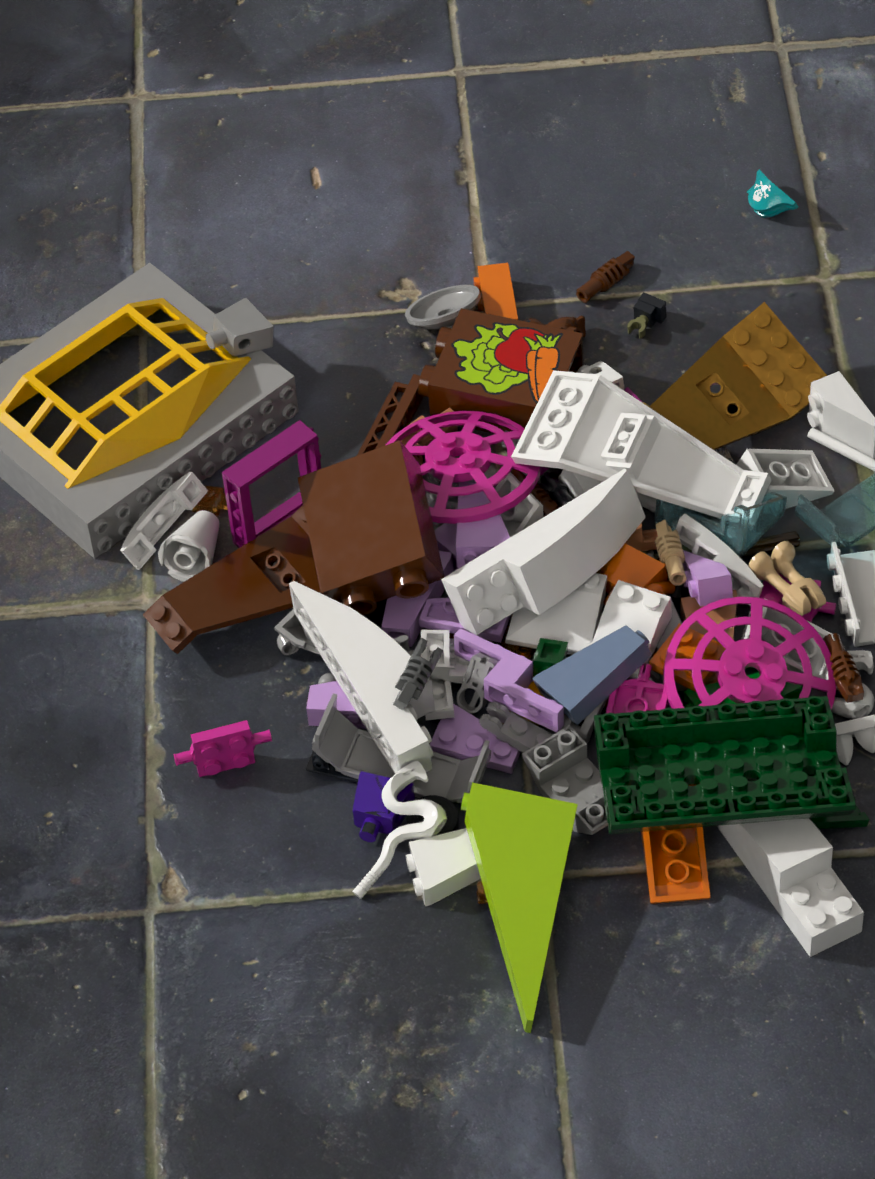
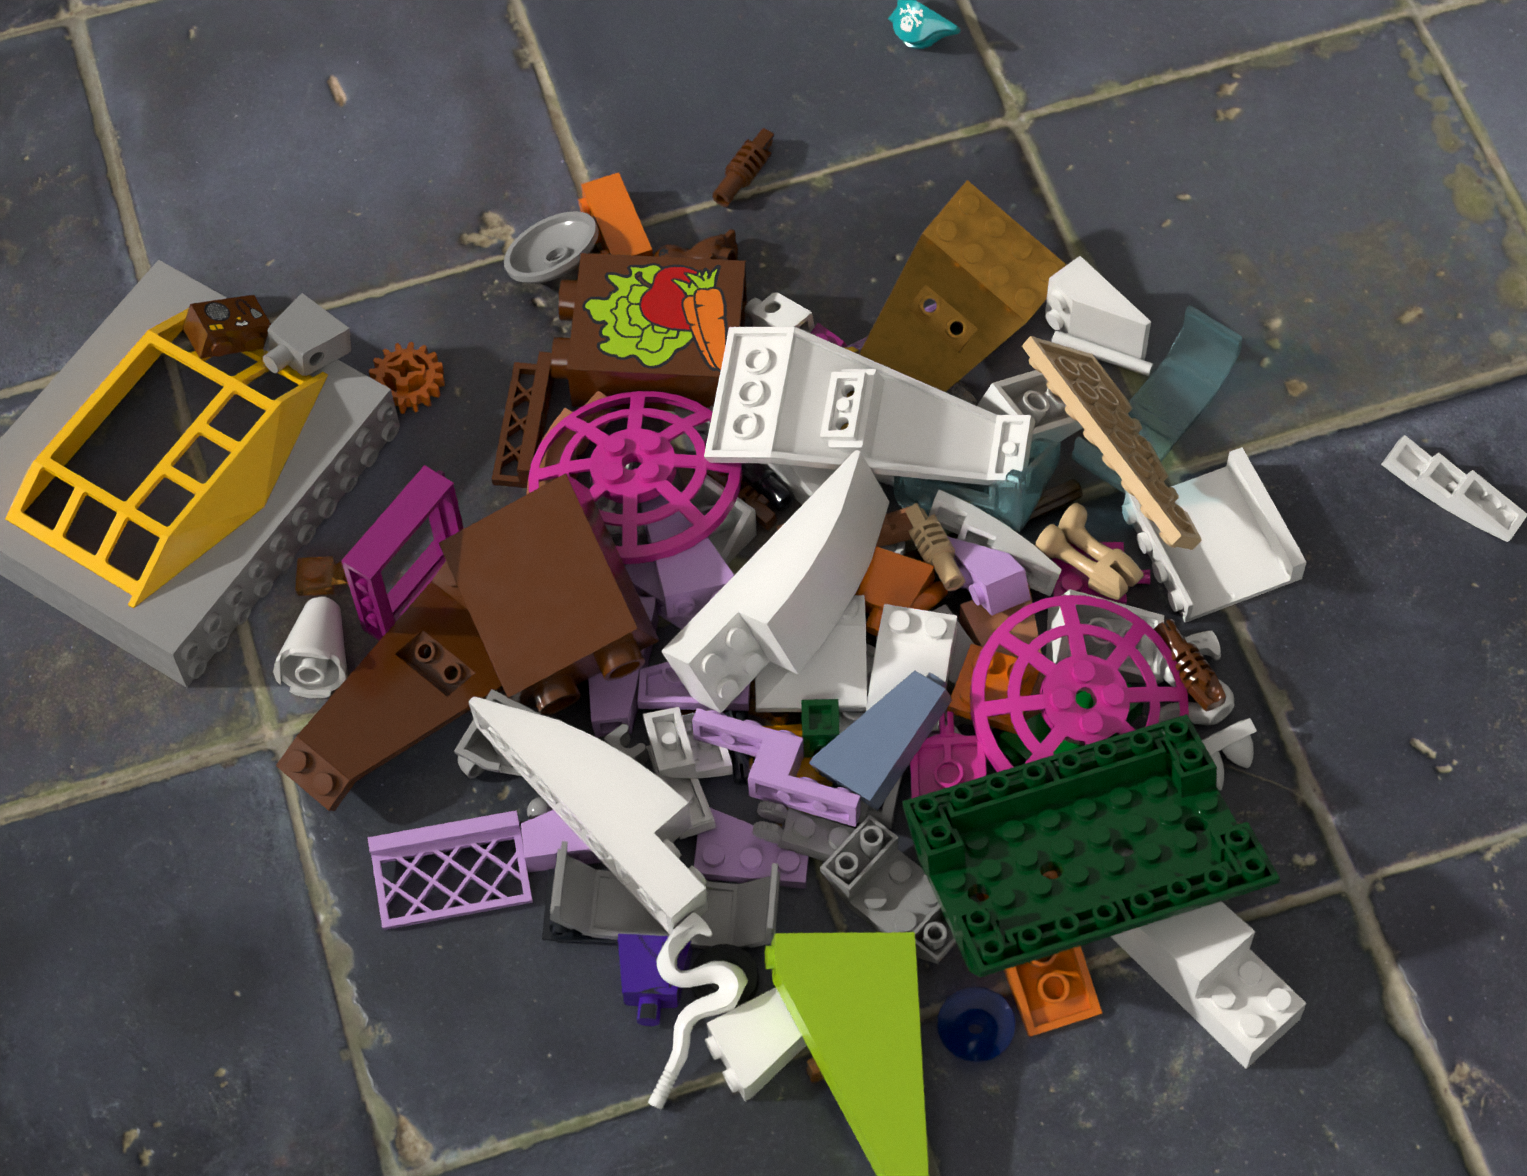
camera: 15 degrees left, 10 degrees up
white slope [120,472,208,570] -> none
dark pink plate [173,720,272,777] -> none
dark grey hinge [393,638,443,710] -> none
light grey piece [456,653,498,713] -> none
black piece [627,292,667,339] -> none
none -> reddish brown brick [183,295,271,359]
none -> lavender fence [367,810,533,930]
none -> orange gear [369,342,445,414]
none -> clear blue dish [937,987,1015,1062]
none -> tan wing [1022,336,1202,550]

